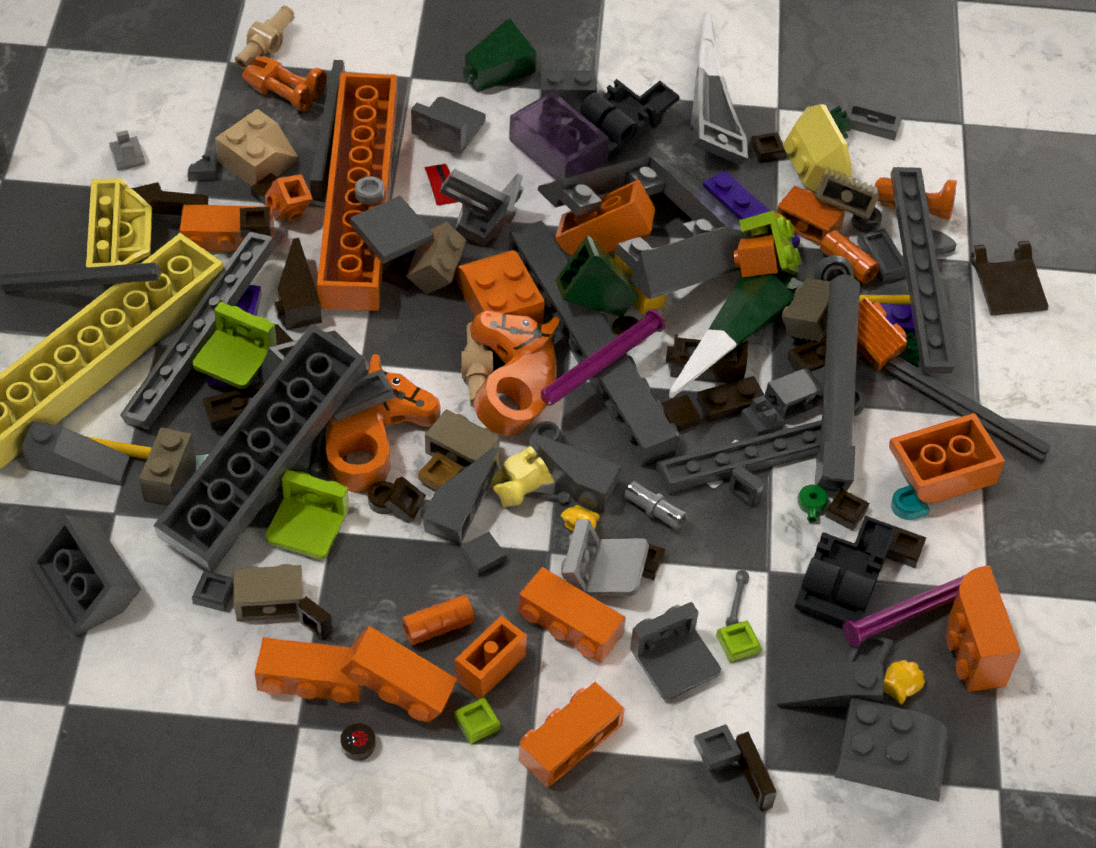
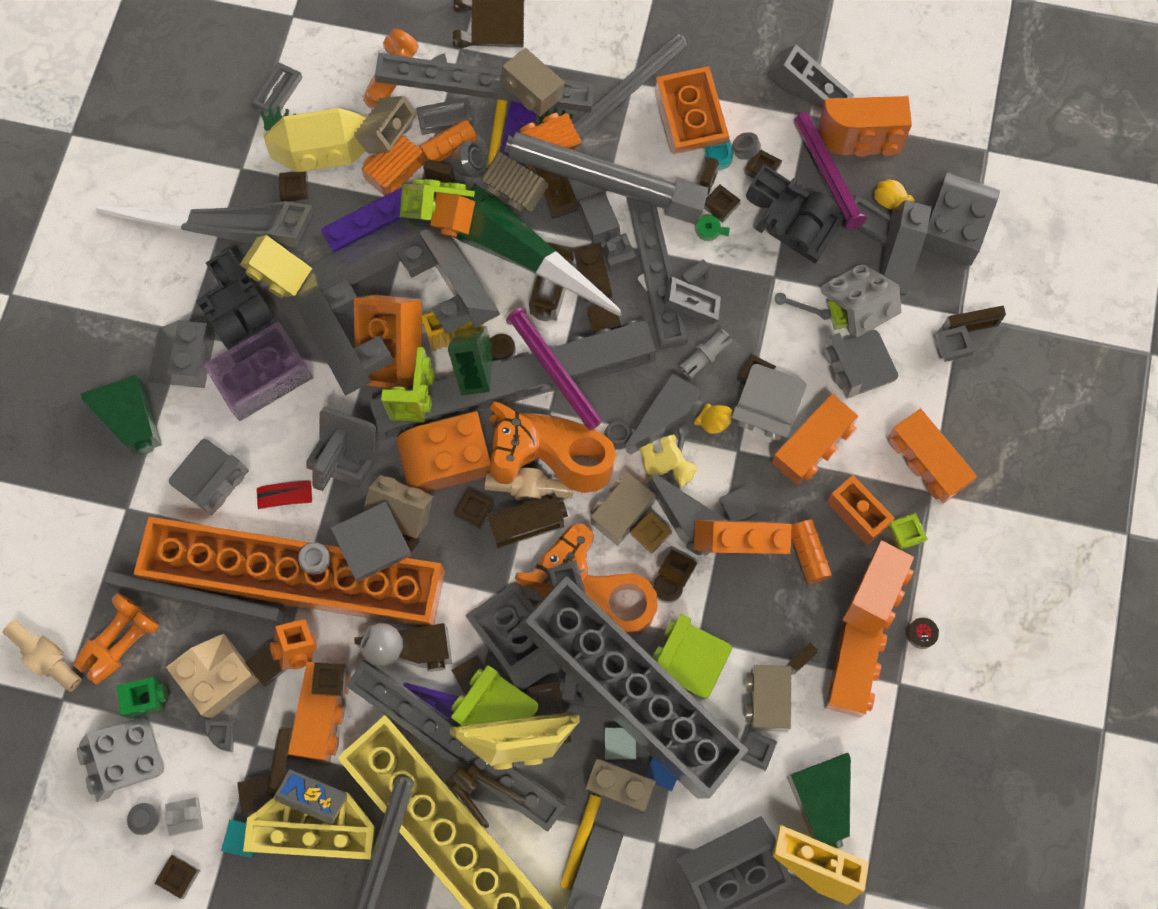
camera: 75 degrees left, 20 degrees up
none -> bracket [77,718,164,802]
none -> green brick [116,677,169,719]
none -> dark grey plate [127,803,159,835]
none -> dark brown tile [154,855,201,899]
none -> light yellow brick [240,235,312,298]
none -> tile [274,770,347,825]
none -> light grey piece [360,623,403,667]
none -> lime bracket [381,347,435,422]
none -> dark brown tile [423,159,455,183]
none -> dark brown plant [445,765,526,828]
none -> light yellow wedge [450,712,580,770]
none -> dark brown tile [454,489,494,529]
none -> dark brown window [486,493,568,549]
none -> dark tan brick [501,47,565,117]
none -> plate [664,277,721,325]
none -> orange brick [694,520,792,554]
none -> dark brown tile [699,157,719,196]
none -> dark grey tile [732,132,761,160]
none -> dark grey slope [766,44,854,108]
none -> yellow slope [773,825,869,905]
none -> dark green slope [787,752,851,849]
none -> light grey bracket [821,264,902,338]

